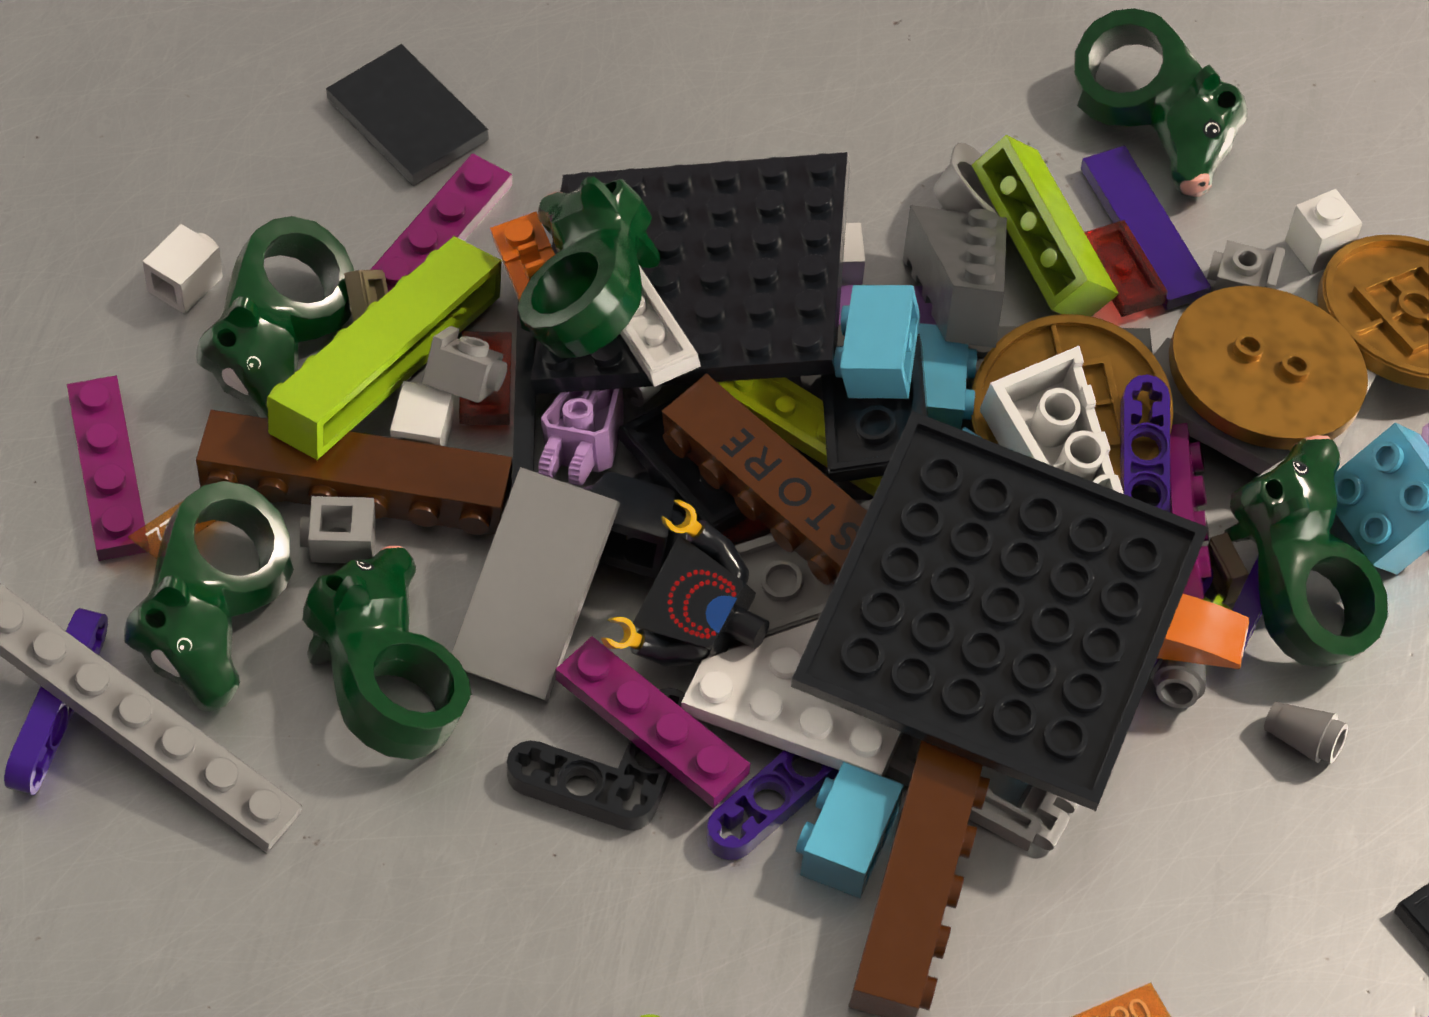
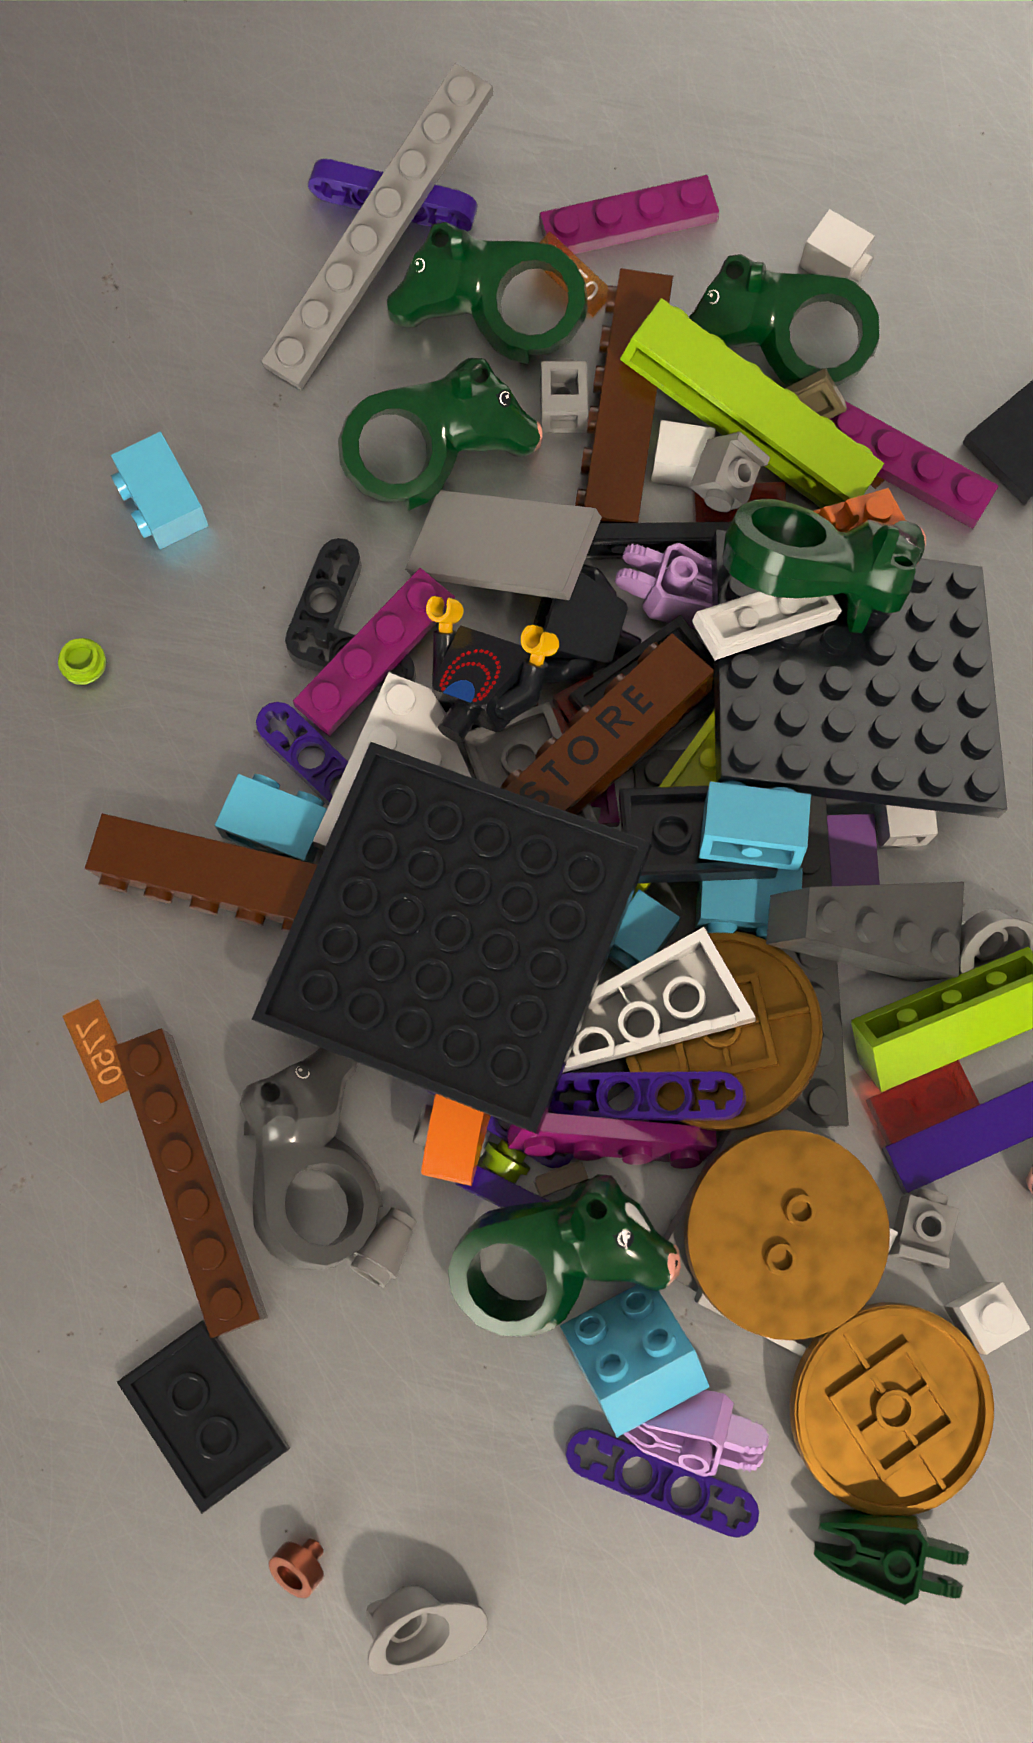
camera: 90 degrees right, 20 degrees up
none -> medium azure brick [111,431,209,550]
none -> reddish brown brick [114,1028,268,1338]
none -> dark grey animal [240,1048,383,1270]

